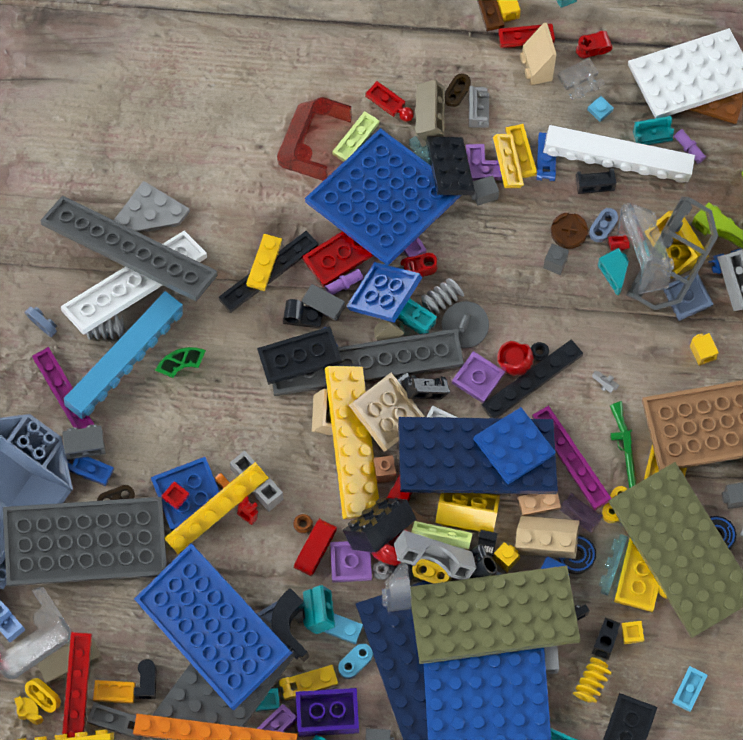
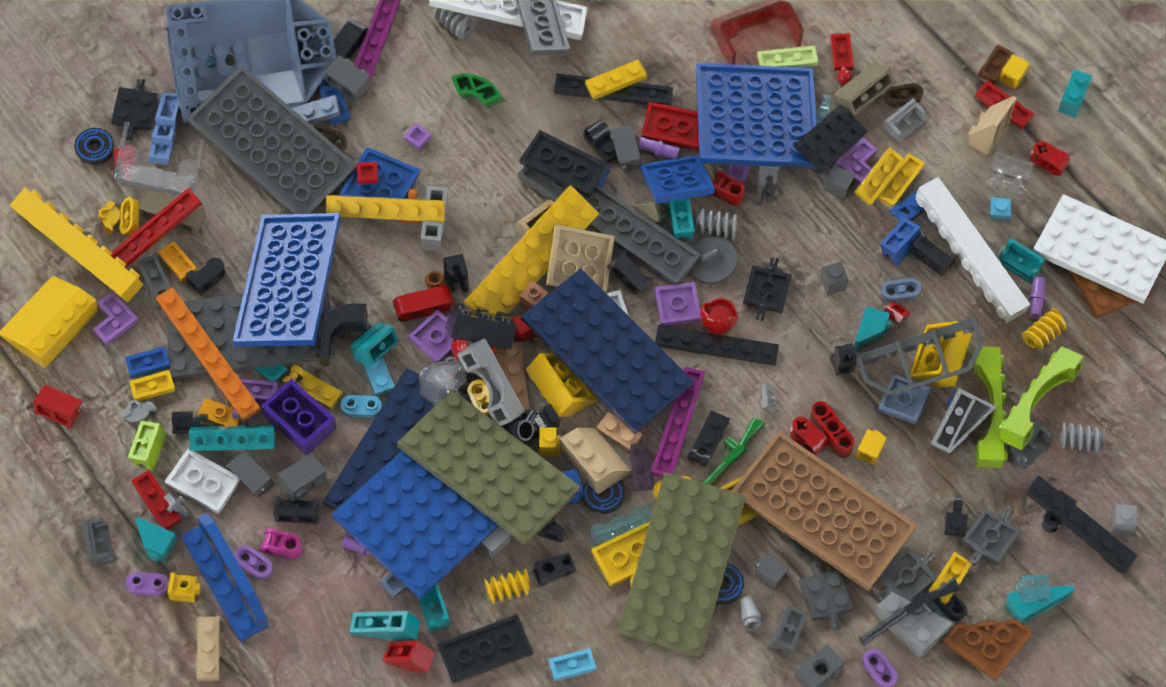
camera: 45 degrees right, 5 degrees down
dark azure brick [64,291,183,419] -> none
red plate [237,496,258,525] -> none
yellowish green plate [411,521,473,549] -> none
blue plate [473,407,556,485] -> none
black plate [531,342,549,361] -> none
reddish brown tile [551,213,588,249] -> none
clear windscreen [617,203,674,294] -> none
yellow plate [621,621,644,644] -> none
none -> sand blue plate [292,95,341,124]
none -> black beam [333,19,368,59]
none -> medium lavender plate [403,123,432,151]
none -> black hinge [443,253,469,293]
none -> black plate [687,410,730,467]
none -> black plate [743,257,792,321]
none -> dark grey hinge [756,166,780,205]
none -> red piece [790,417,829,456]
none -> red beam [810,401,855,458]
none -> black leg [830,343,856,376]
none -> blue hinge [880,217,921,266]
none -> yellow piece [1022,308,1067,350]

